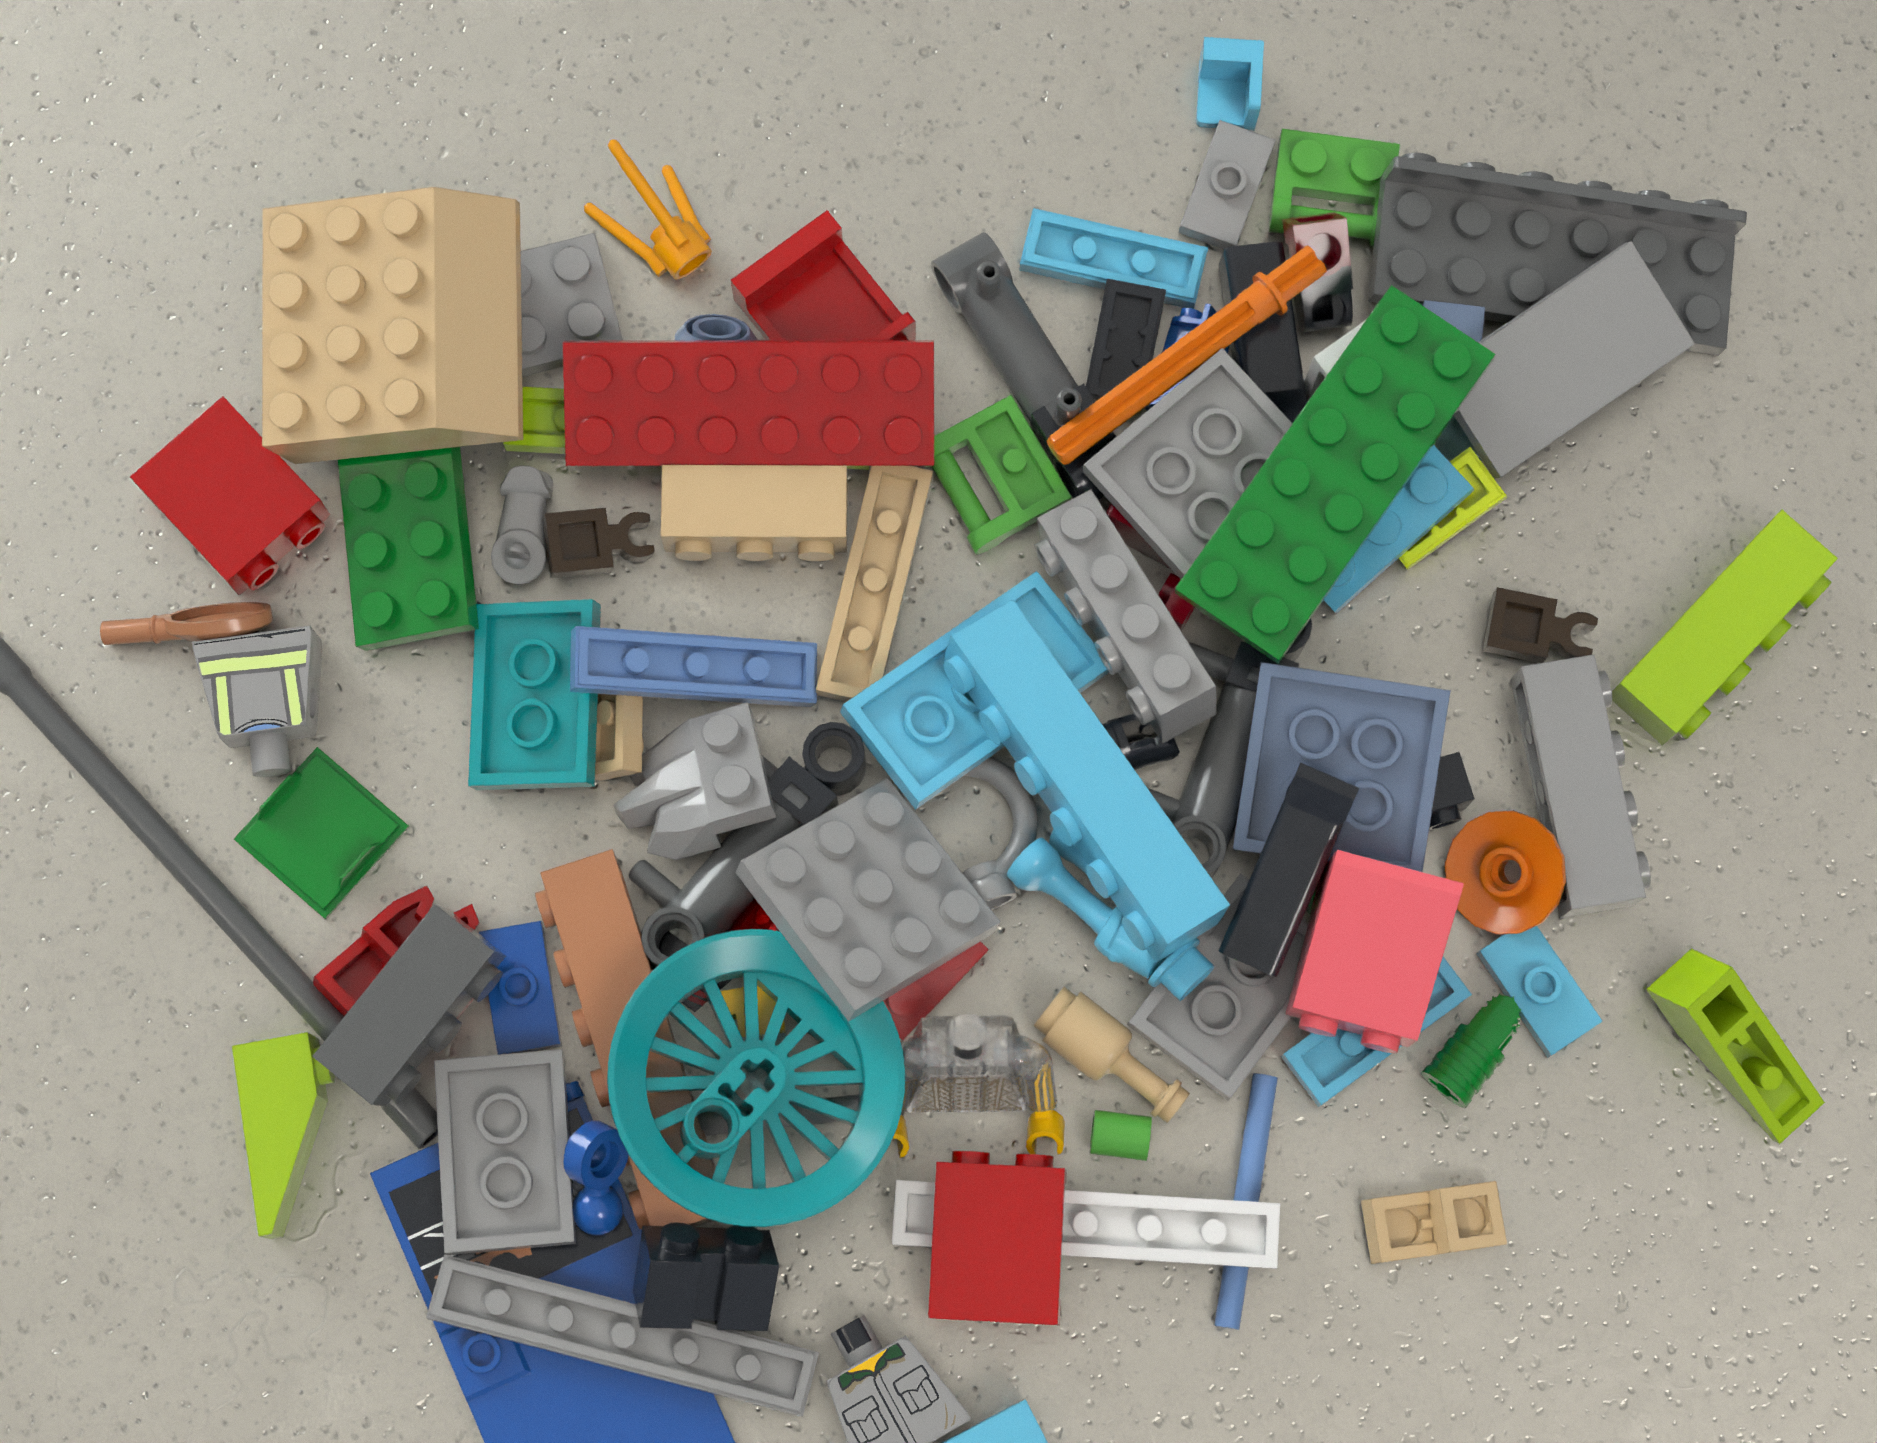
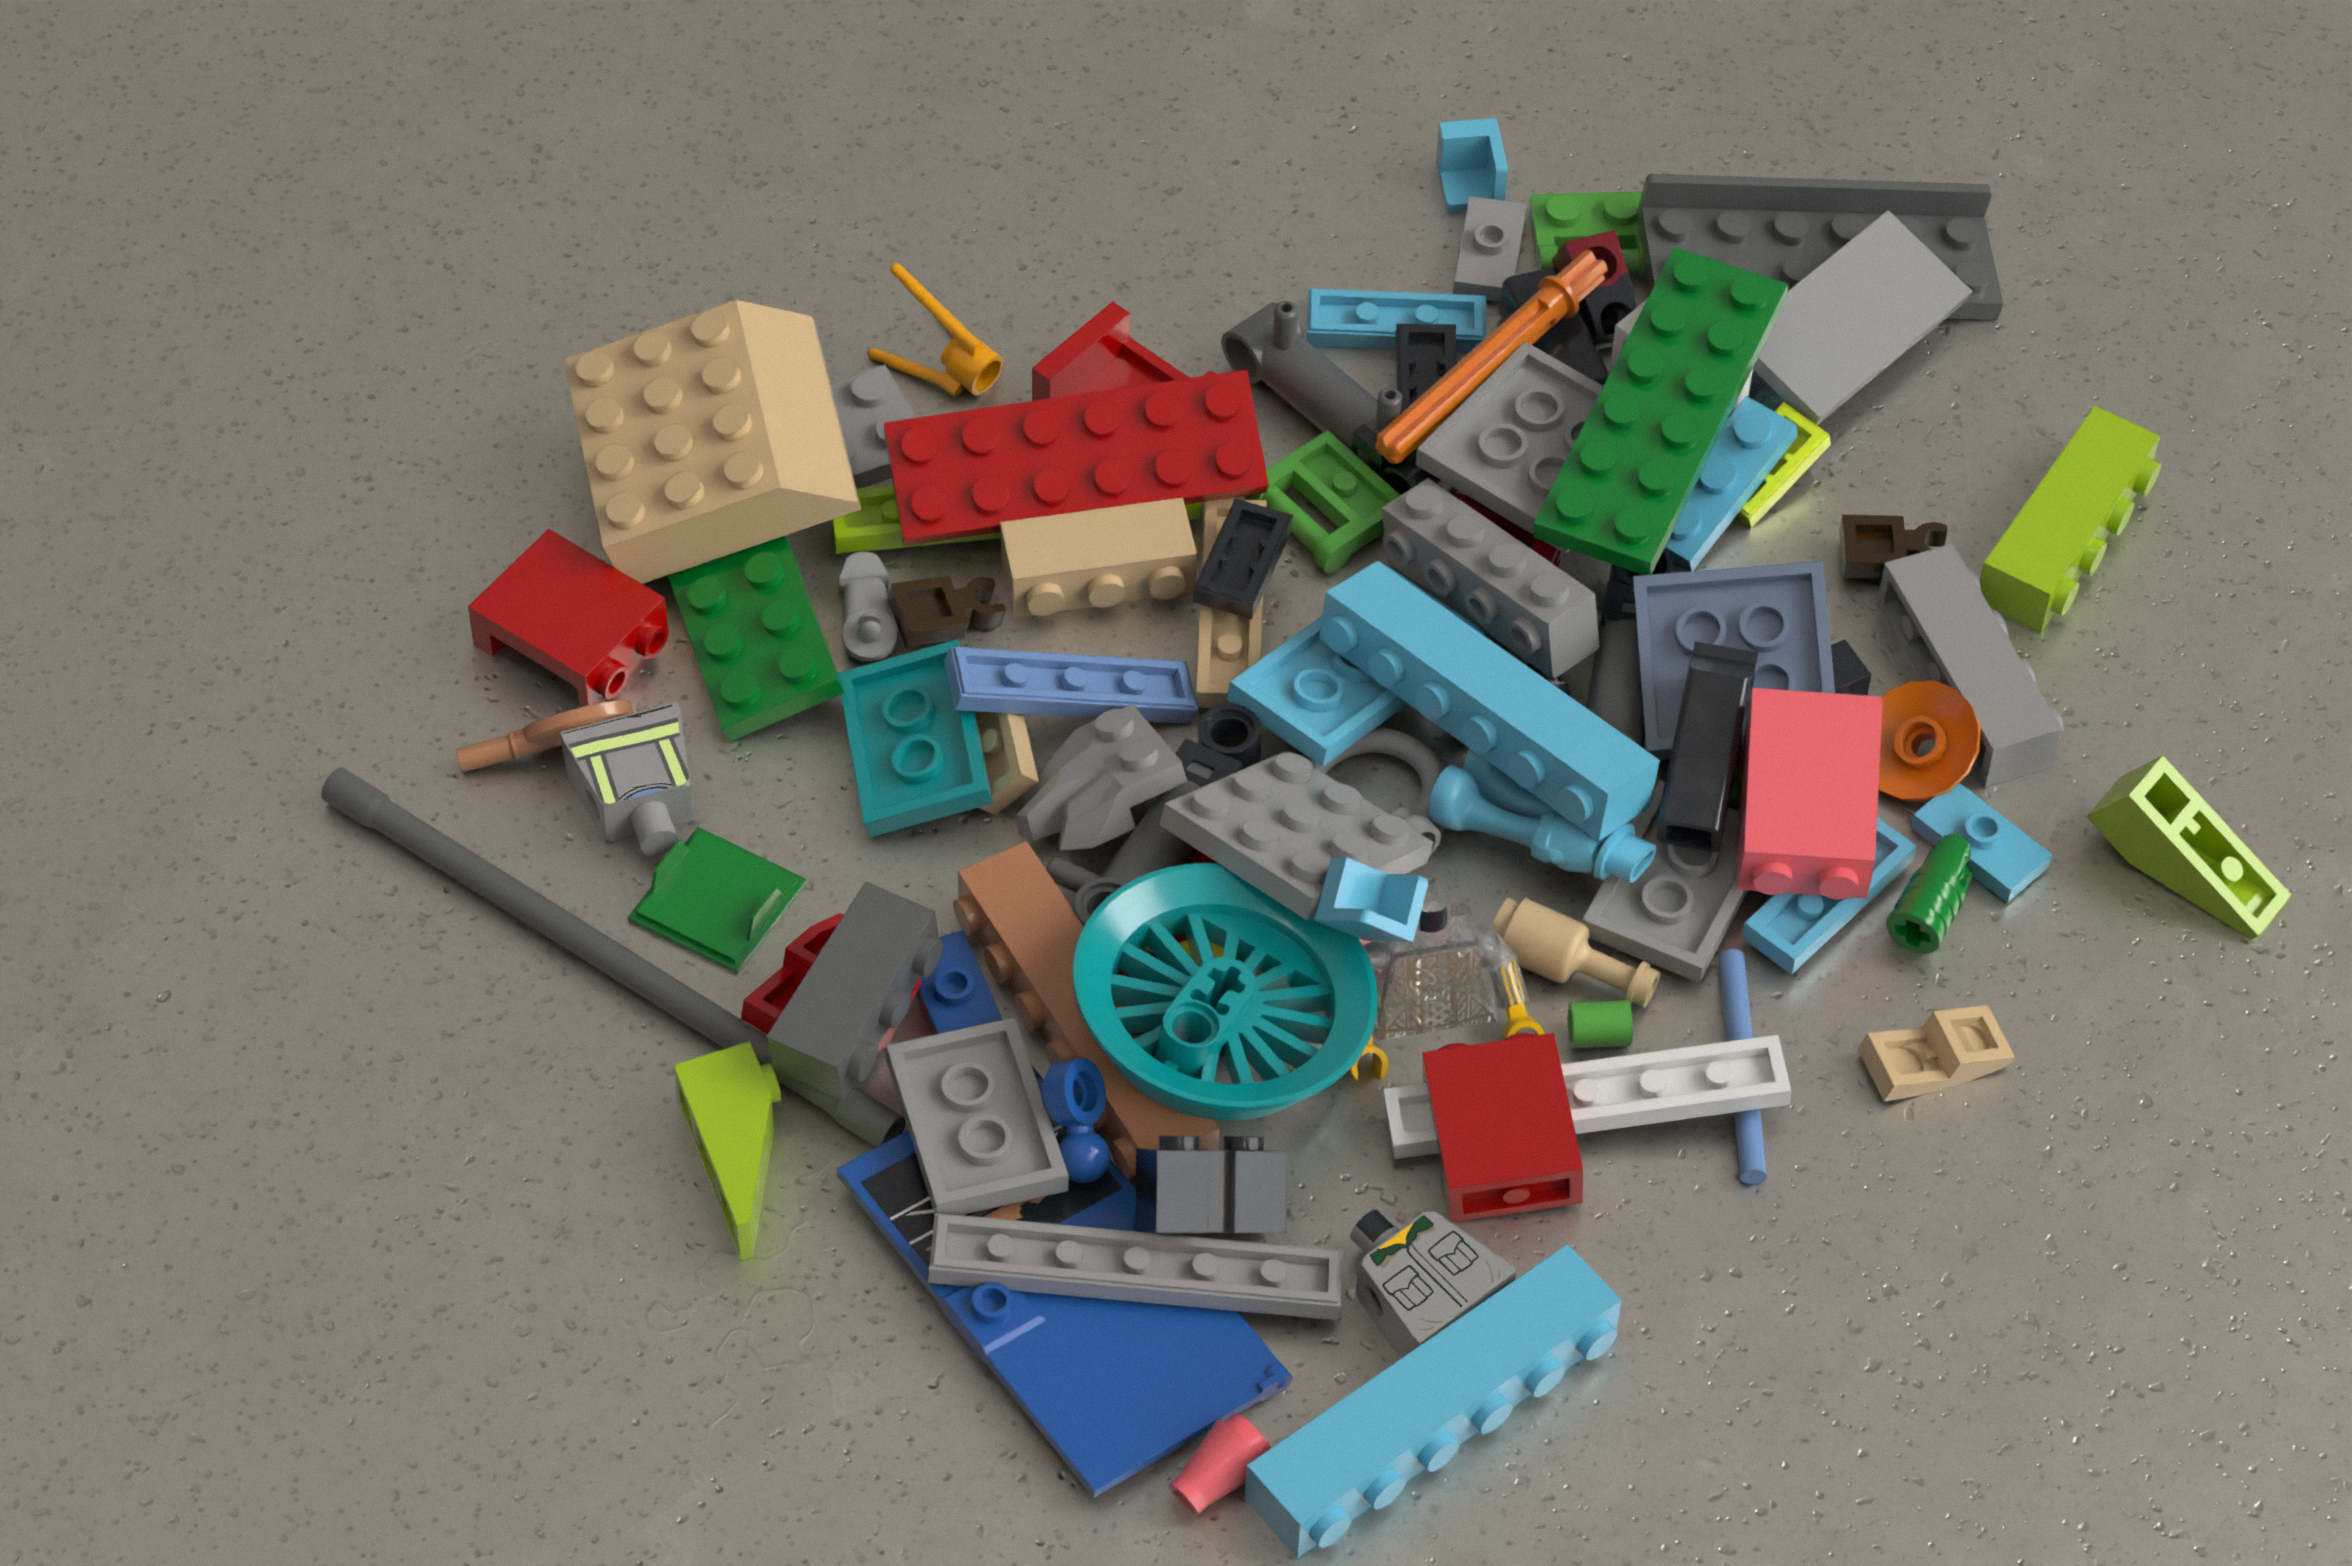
camera: 10 degrees left, 25 degrees down
none -> black plate [1193,498,1293,619]
none -> medium azure panel [1314,857,1428,942]

